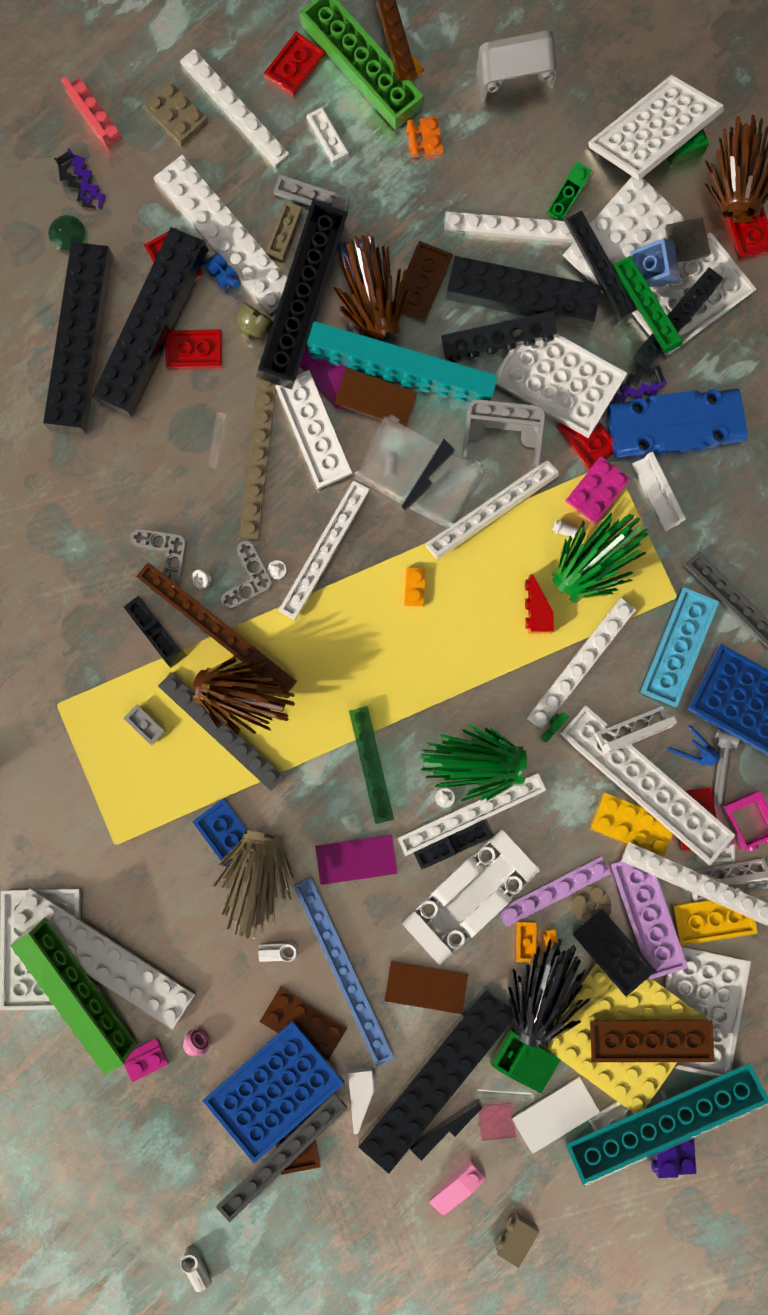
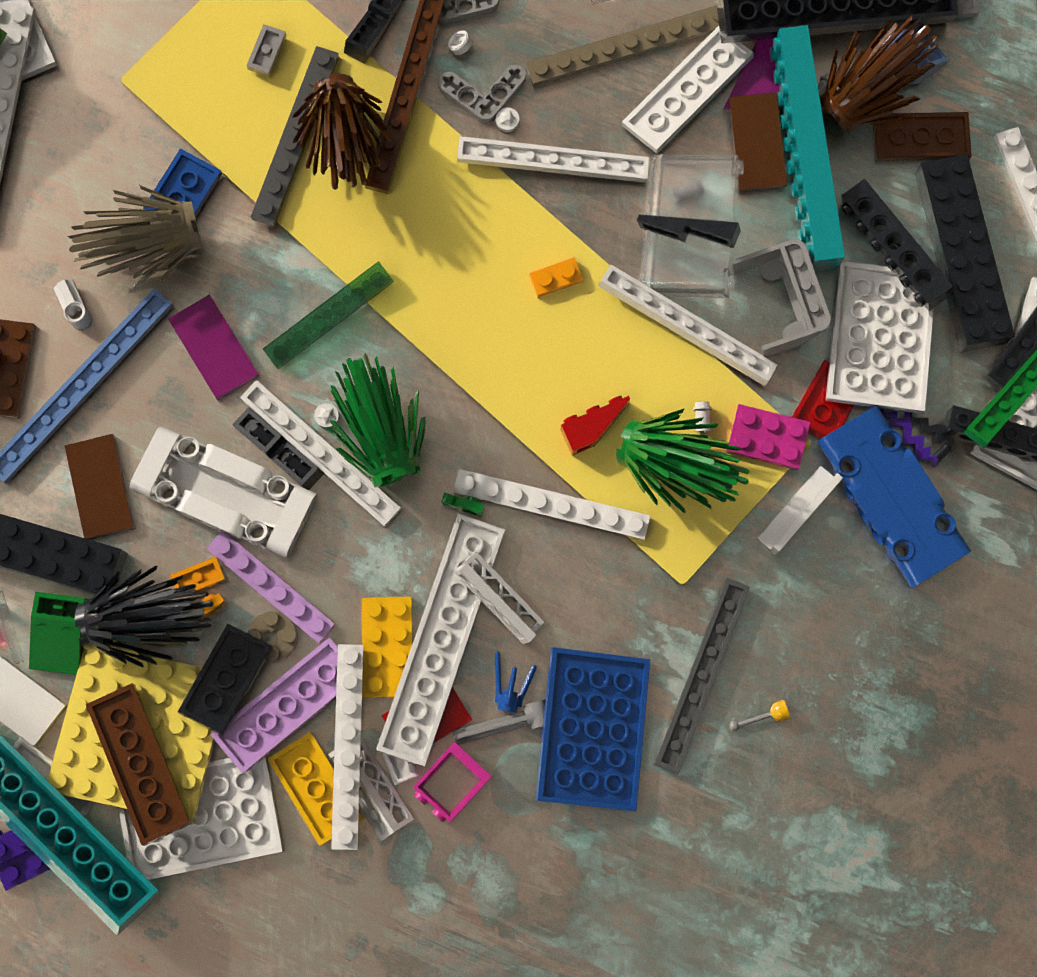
camera: 65 degrees right, 5 degrees down
medium azure plate [640,587,719,708] -> none

